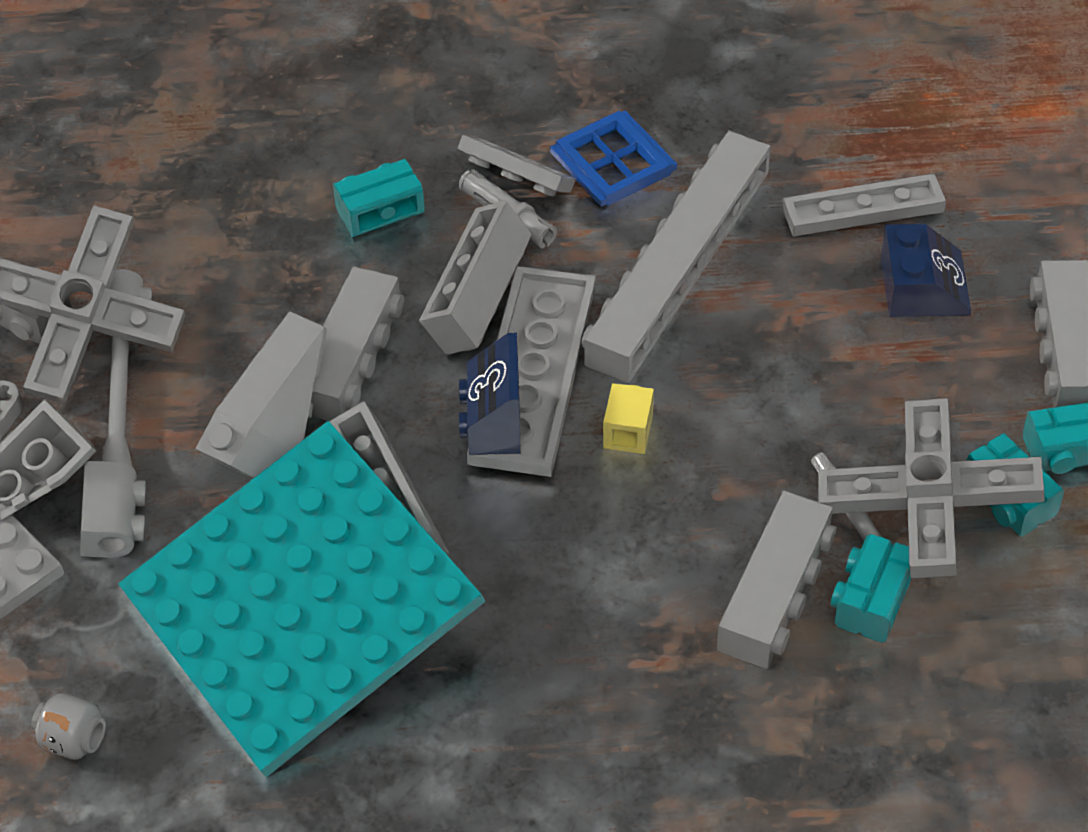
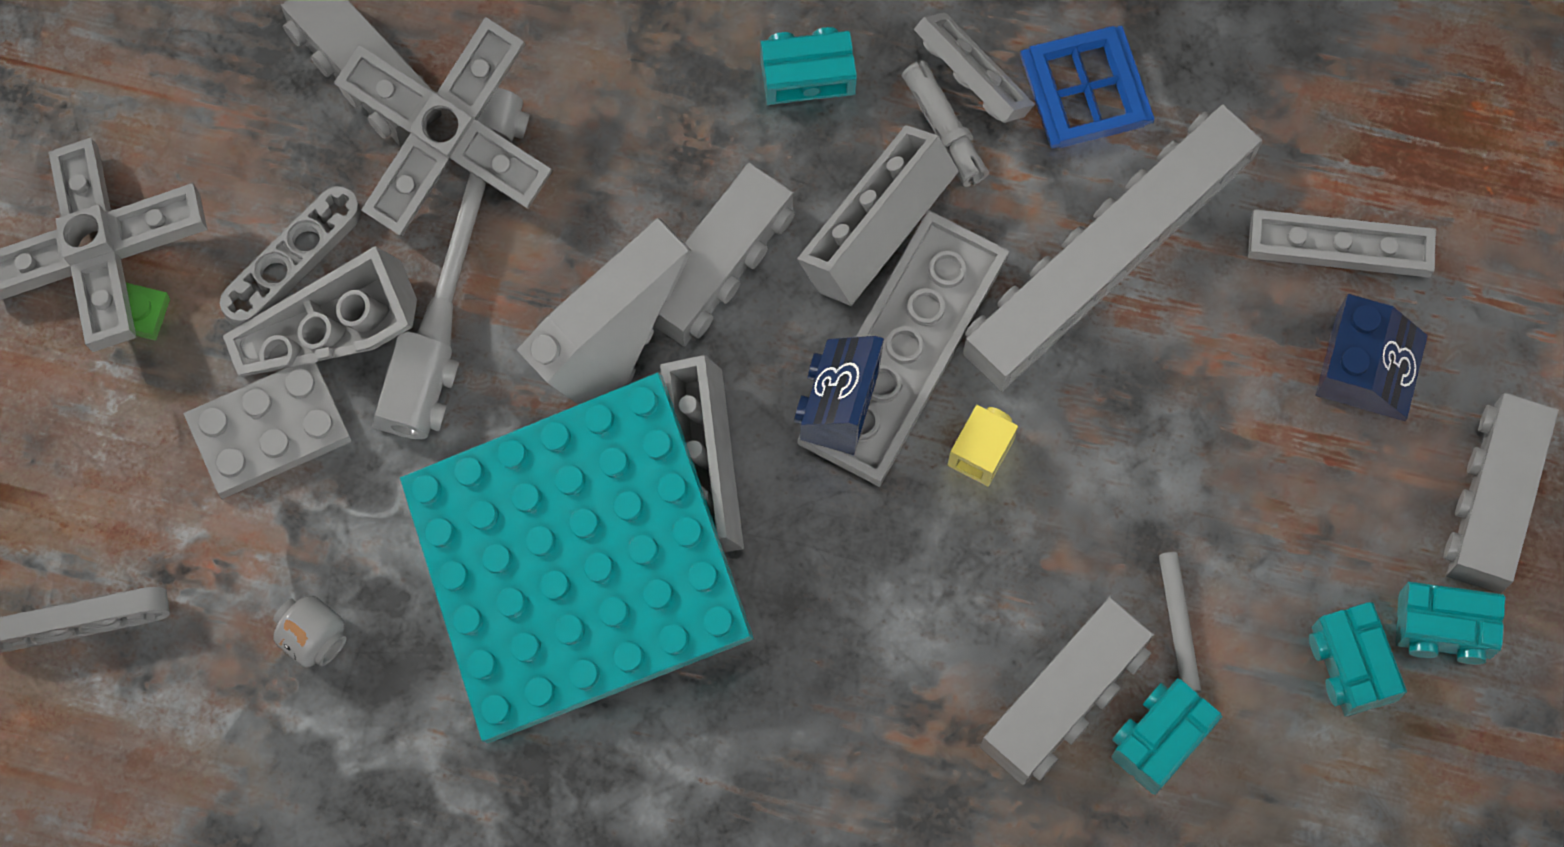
camera: 15 degrees right, 20 degrees up
light grey piece [818,398,1044,578] -> none

